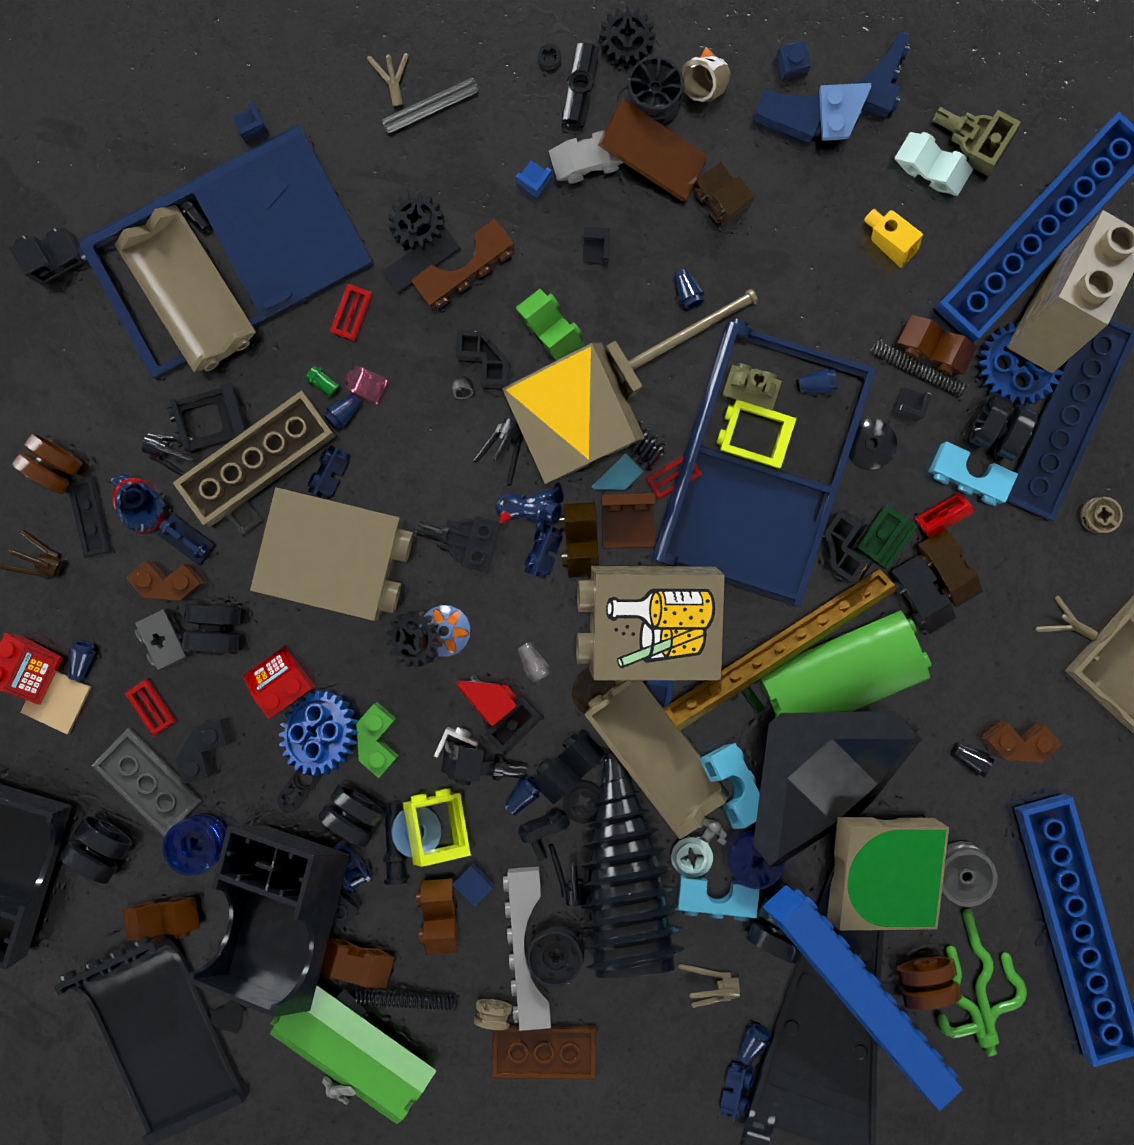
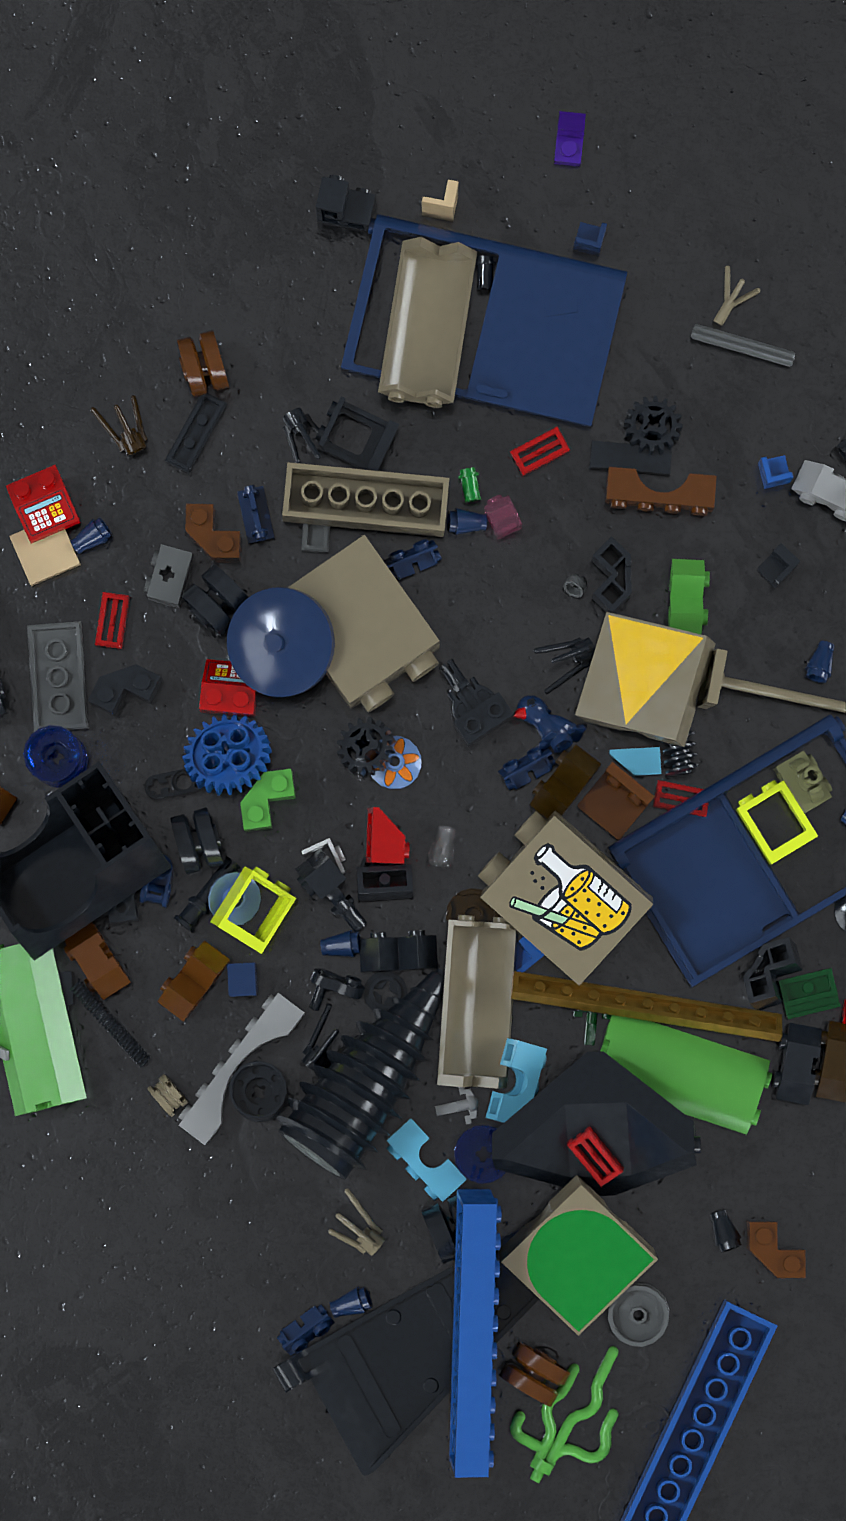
camera: 40 degrees right, 5 degrees down
dark blue hair [110,473,165,534] -> none
reddish brown tile [492,1024,596,1080] -> none
light aqua gear [671,836,713,878] -> none
none -> dark blue dish [227,587,335,697]
none -> tan panel [422,180,459,222]
none -> dark purple slope [554,111,586,167]
none -> red tile [567,1126,624,1187]

